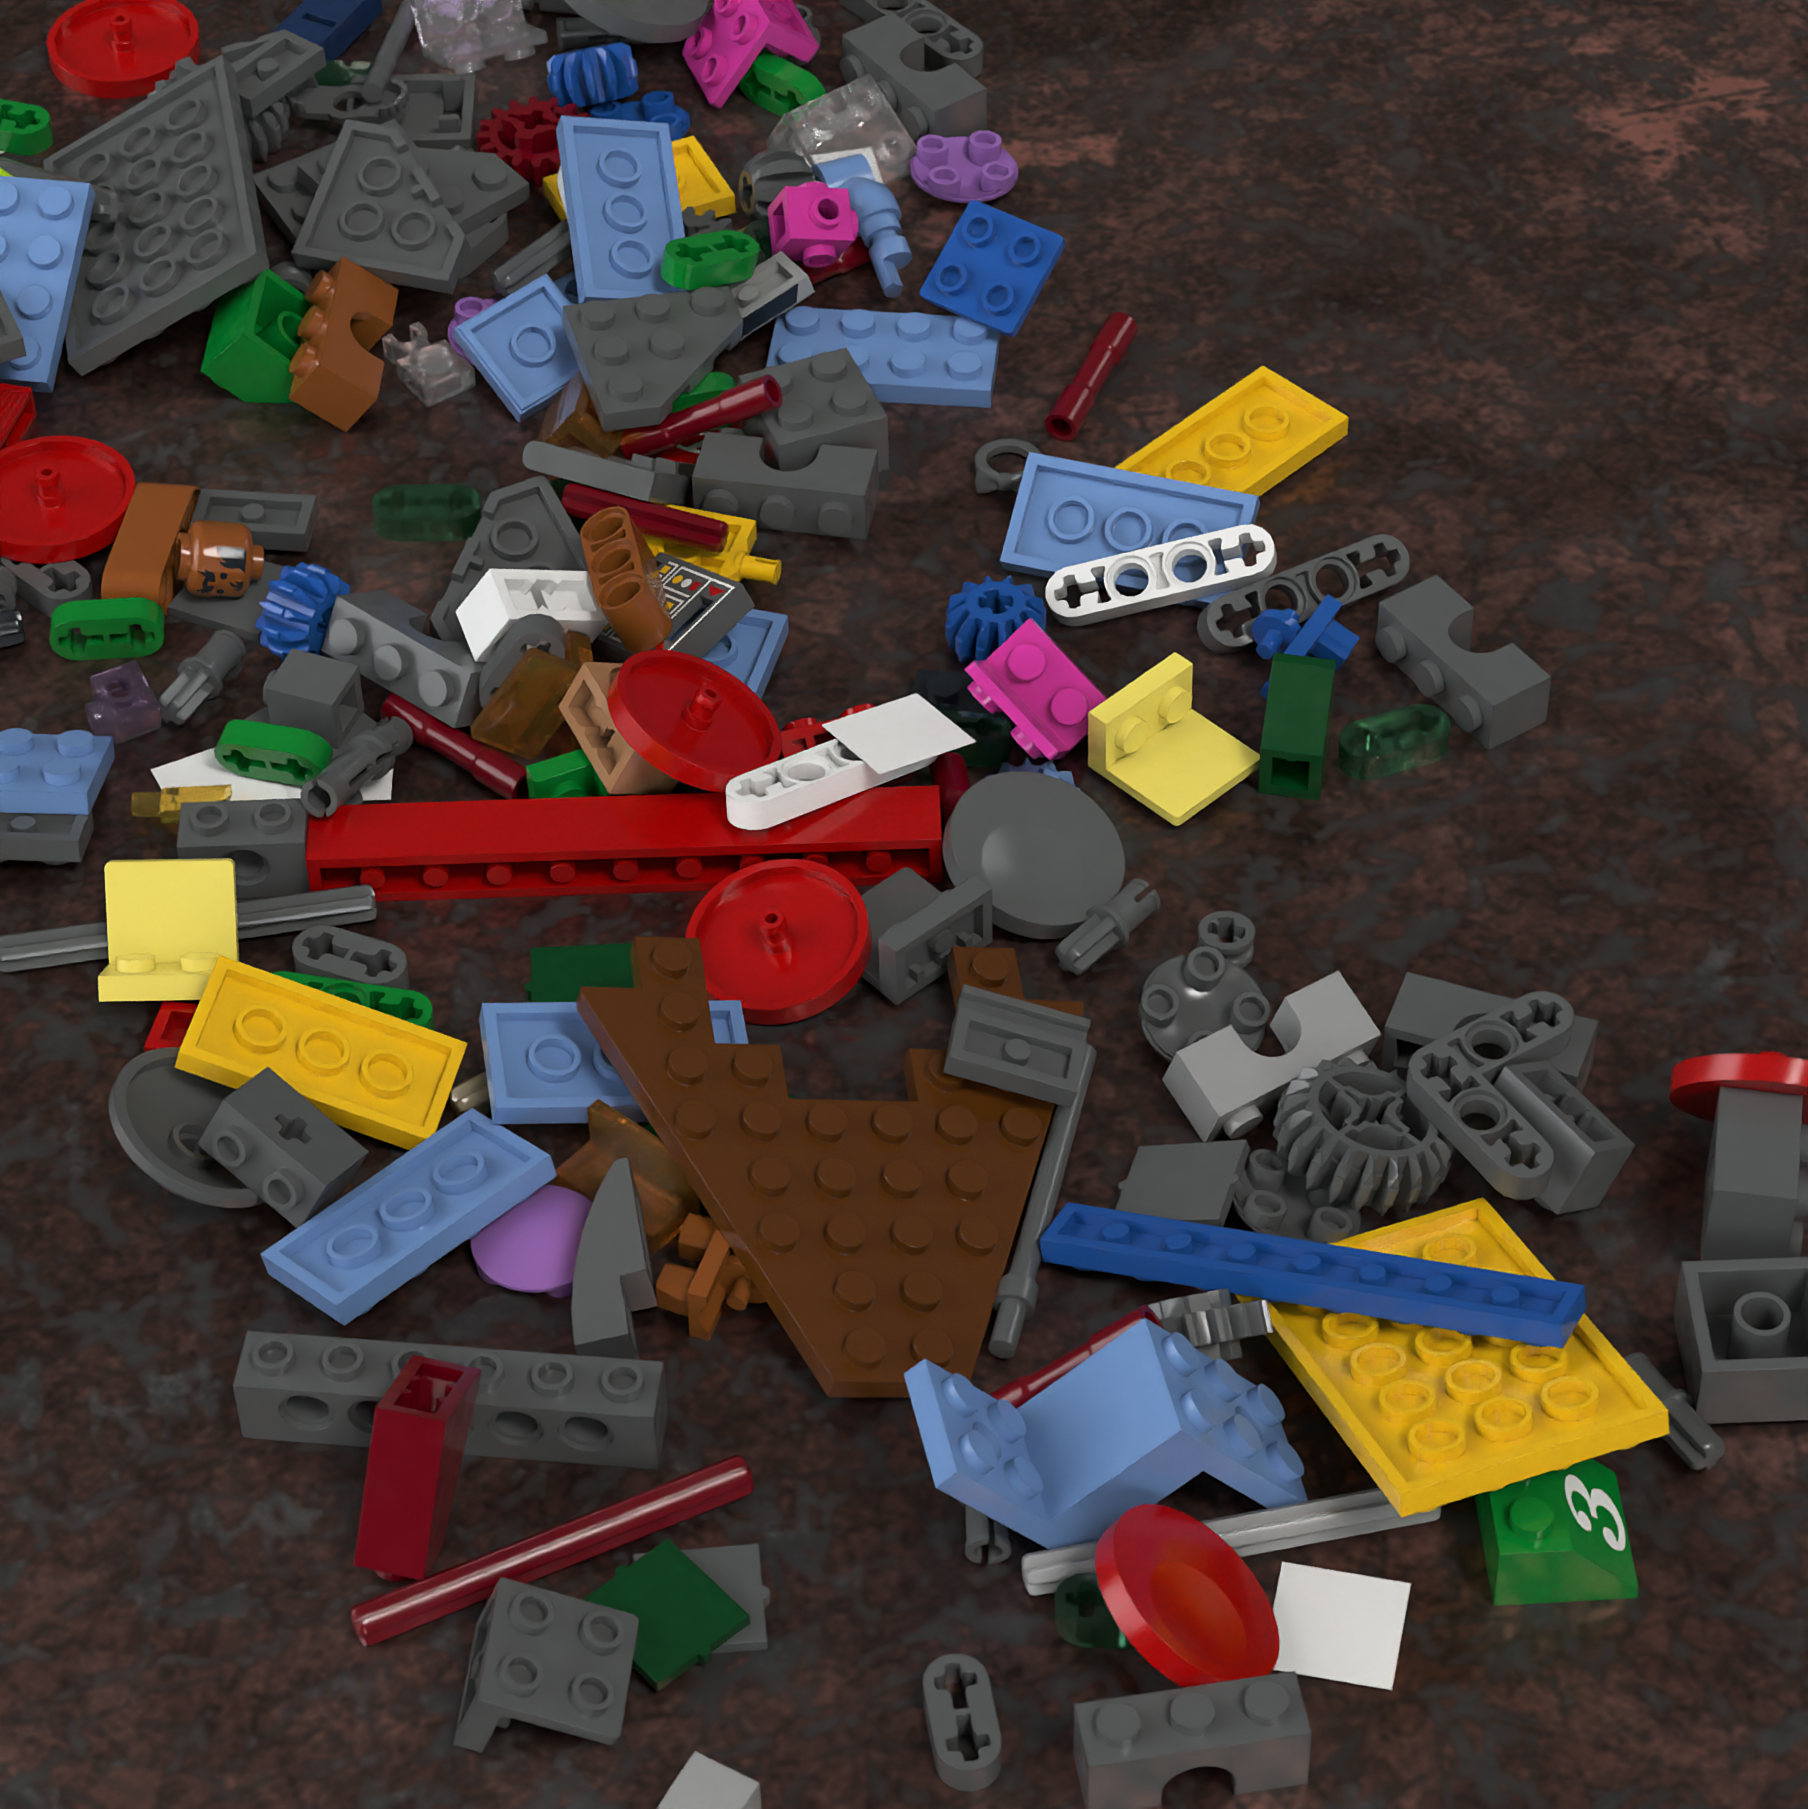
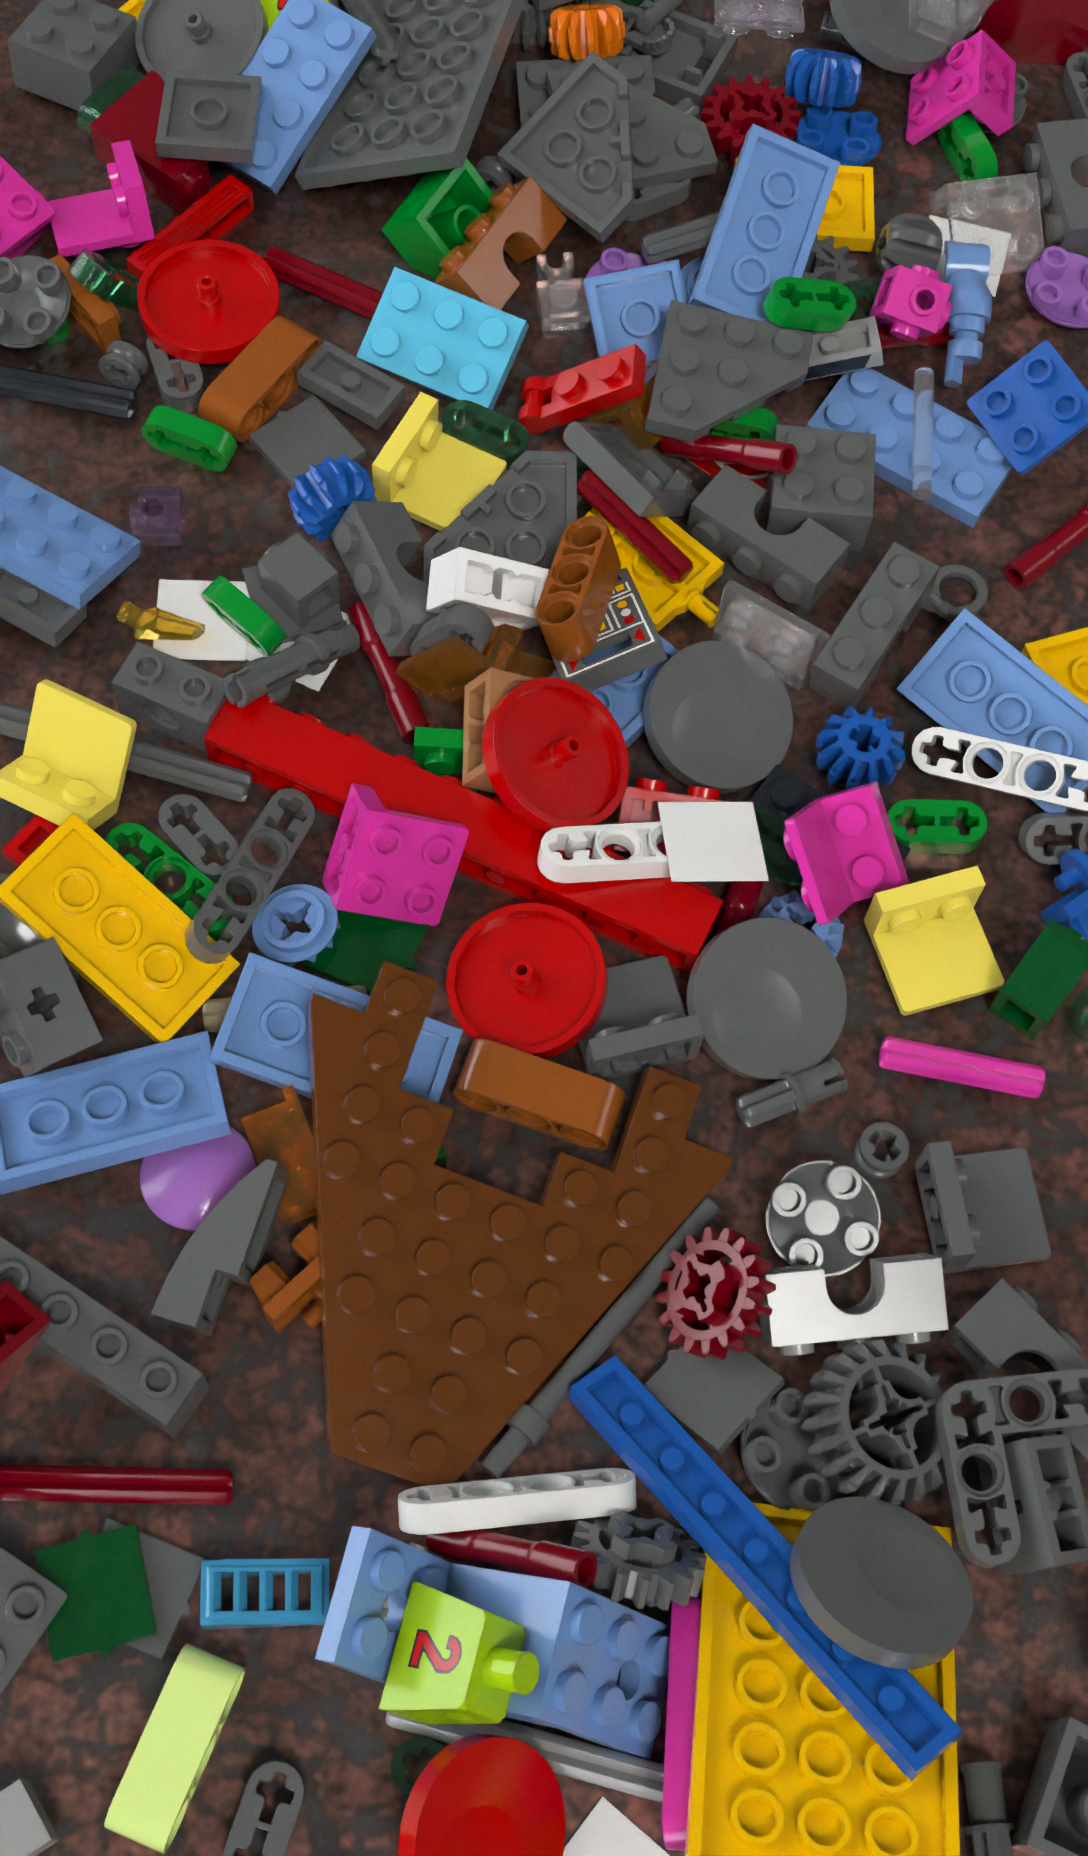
camera: 20 degrees right, 20 degrees up
dark grey axle [156,629,246,725] -> none
dark orange head [174,519,264,599] -> none
dark grey plate [943,984,1091,1108] -> none
none -> yellowish green beam [104,1643,246,1854]
none -> dark grey beam [185,788,316,964]
none -> dark azure slope [200,1558,330,1630]
none -> medium blue gear [252,884,341,968]
none -> dark red axle [263,246,383,319]
none -> dark pink bracket [321,783,469,926]
none -> medium azure plate [356,267,529,416]
none -> light yellow bracket [372,392,507,532]
none -> lime torso [379,1581,539,1725]
none -> white beam [398,1468,637,1535]
none -> dark orange beam [452,1039,626,1151]
none -> red plate [518,343,646,434]
none -> orange gear [548,3,625,61]
none -> dark grey piece [643,641,793,794]
none -> dark red gear [656,1227,776,1360]
none -> dark pink beam [662,1593,701,1850]
none -> clear bracket [712,580,832,691]
none -> dark grey piece [790,1497,973,1669]
none -> dark grey arch [808,541,939,709]
none -> dark pink axle [879,1036,1045,1098]
none -> green beam [888,799,987,855]
none -> clear bar [912,367,934,500]
none -> dark grey bracket [914,1141,1052,1274]

